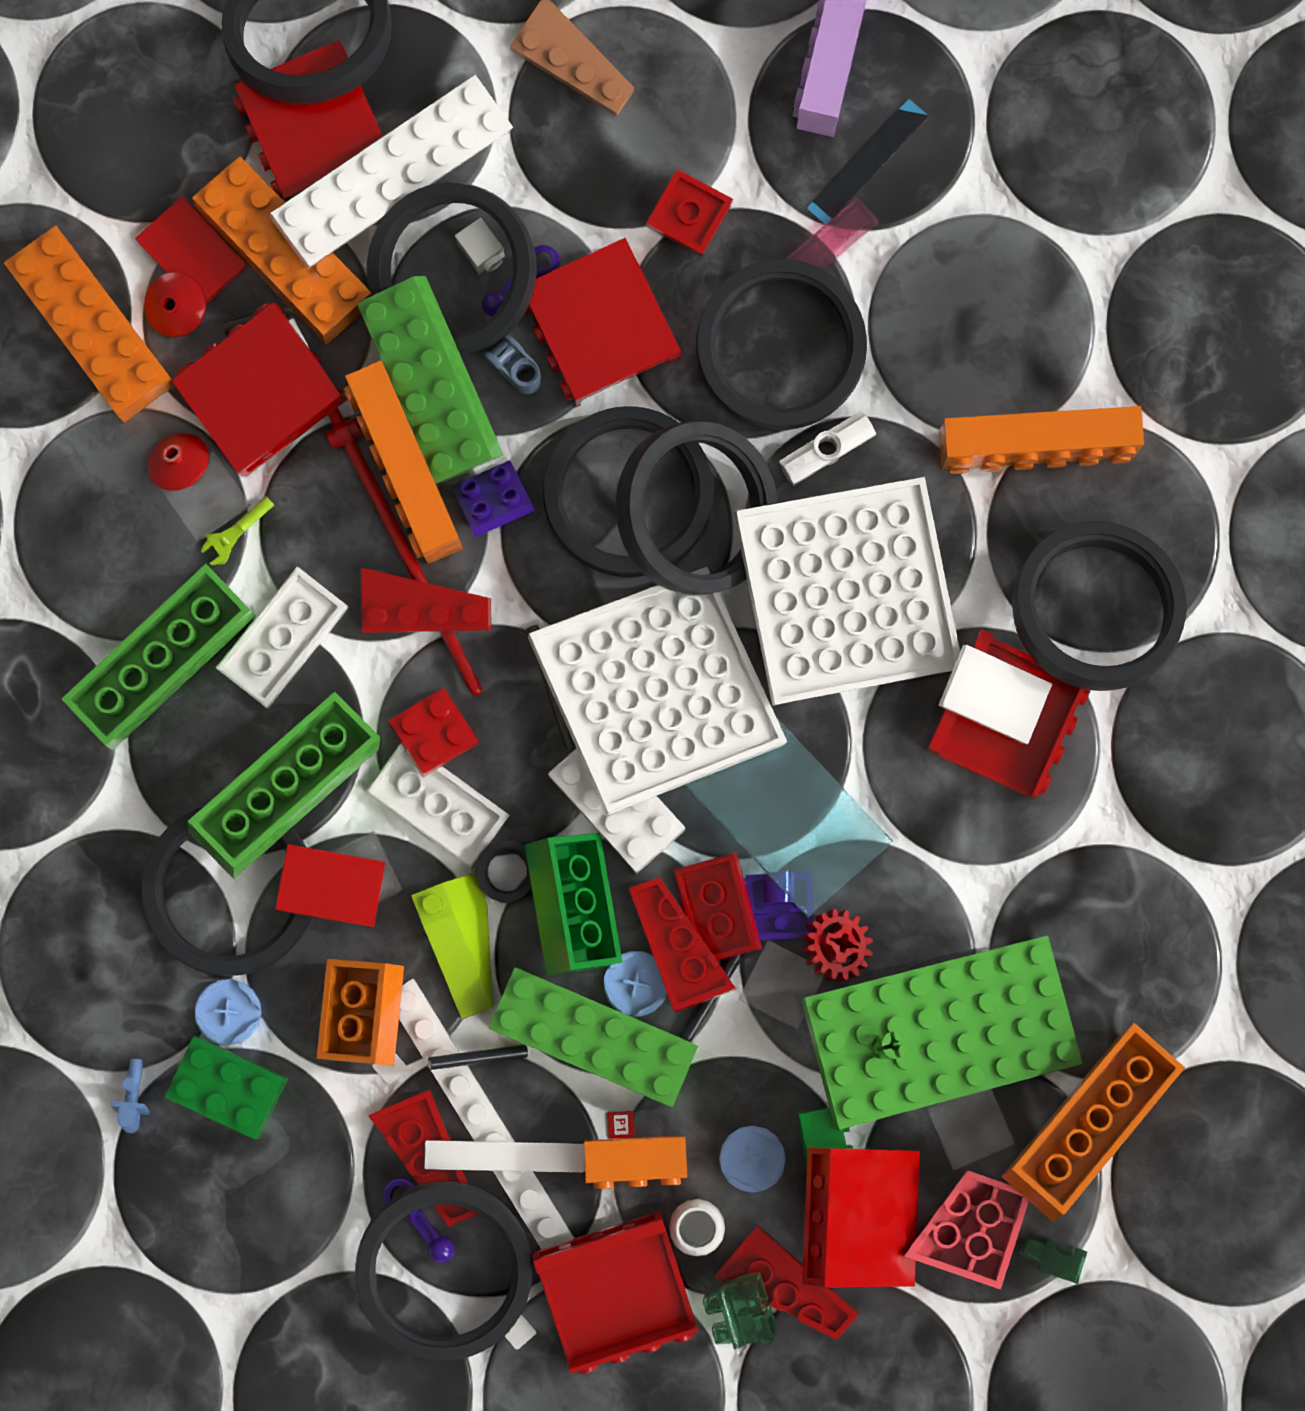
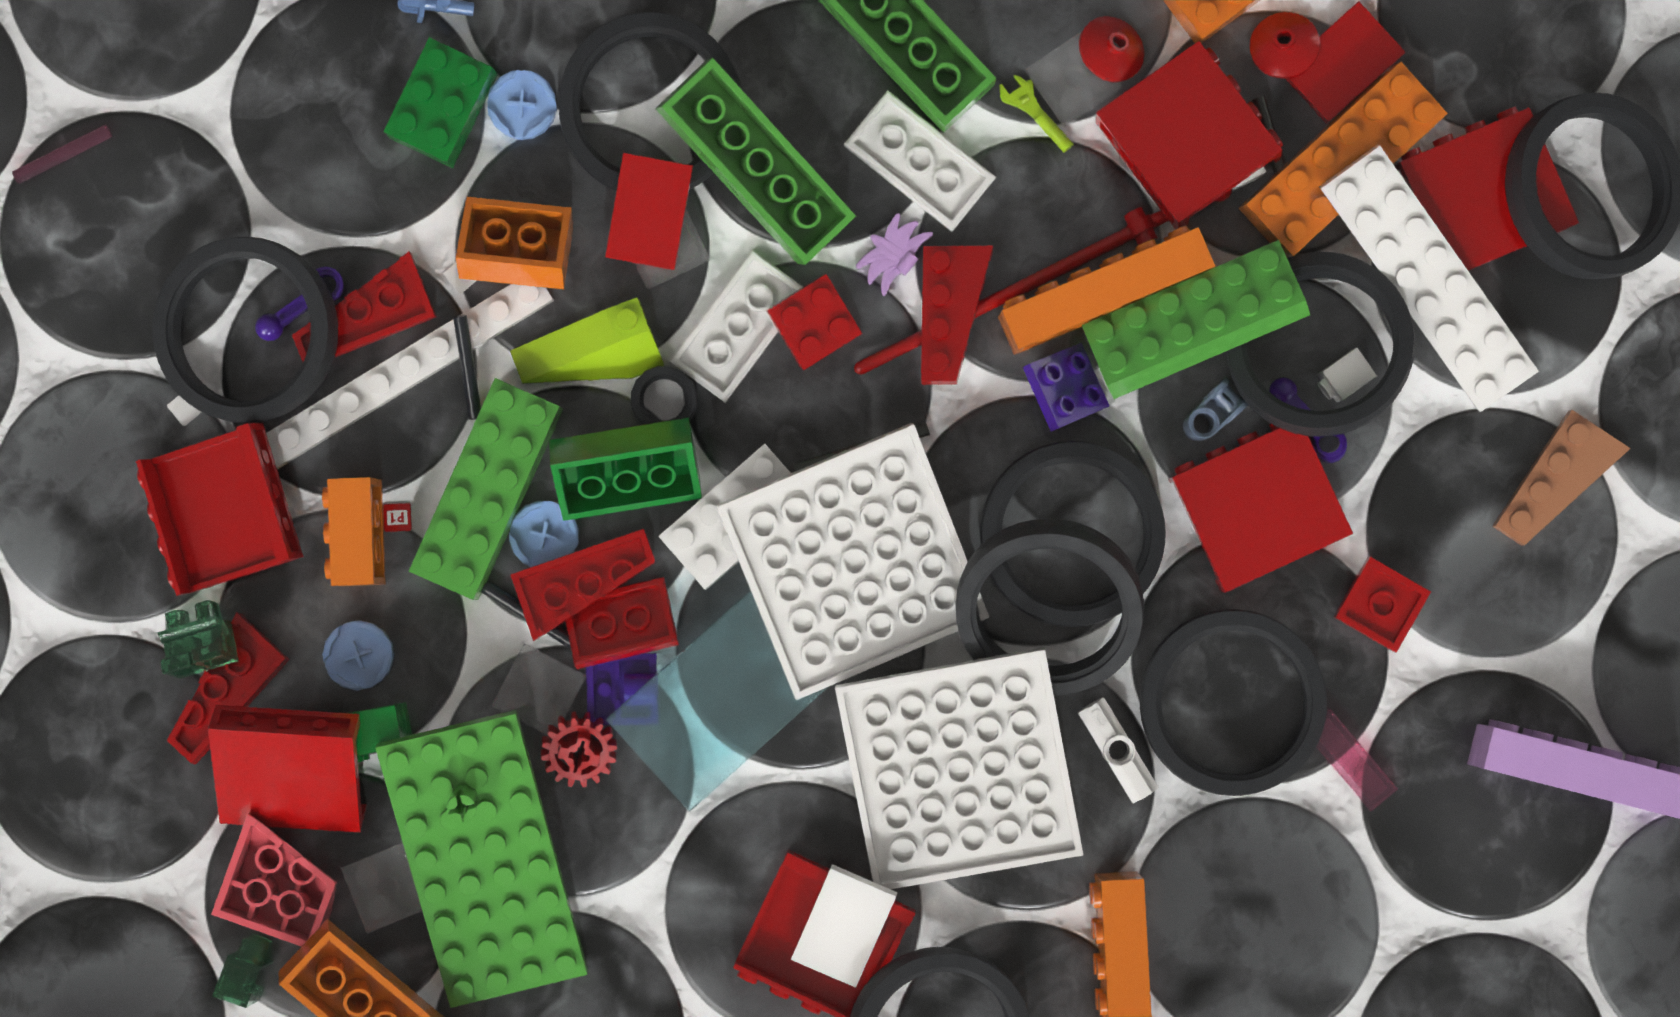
camera: 90 degrees right, 5 degrees up
white sticker [425,1141,585,1172] -> none
white piece [669,1199,725,1256] -> none
black sticker [807,99,928,225] -> none
none -> lavender piece [856,213,933,296]

